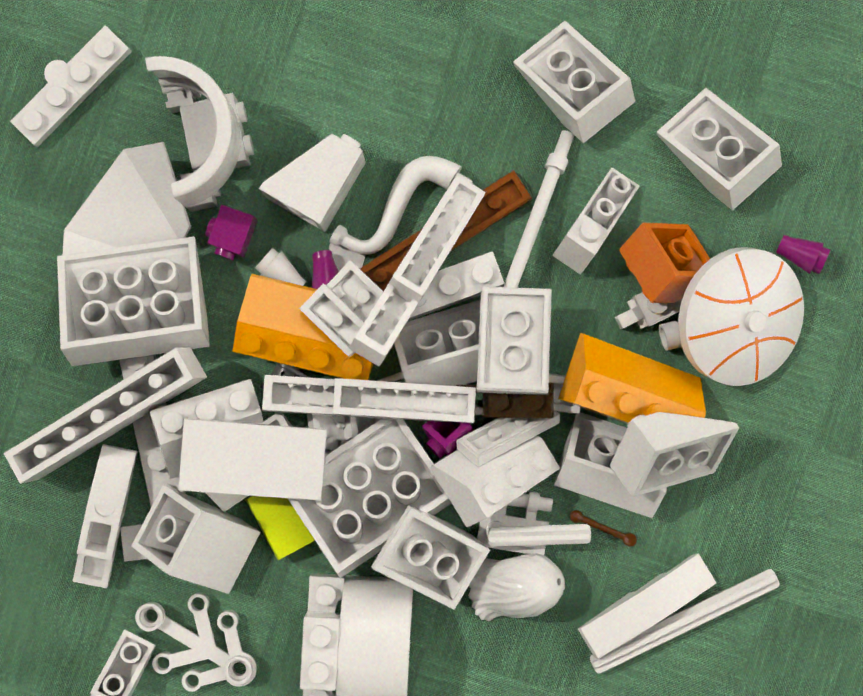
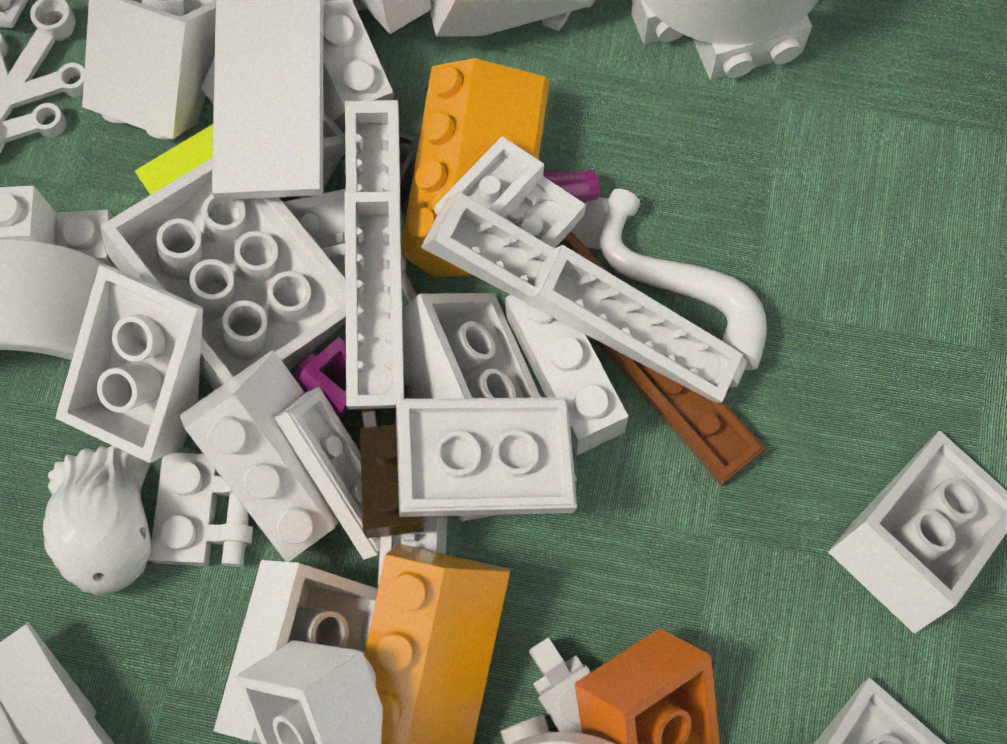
camera: 85 degrees right, 15 degrees down
magenta brick [206,204,258,261] -> none
white cone [255,247,307,286] -> none
white slope [259,134,366,232] -> none
white axle [488,524,591,547] -> none
white bar [503,130,574,288] -> none
white slope [552,168,640,275] -> none
reddish brown hinge [570,510,637,547] -> none

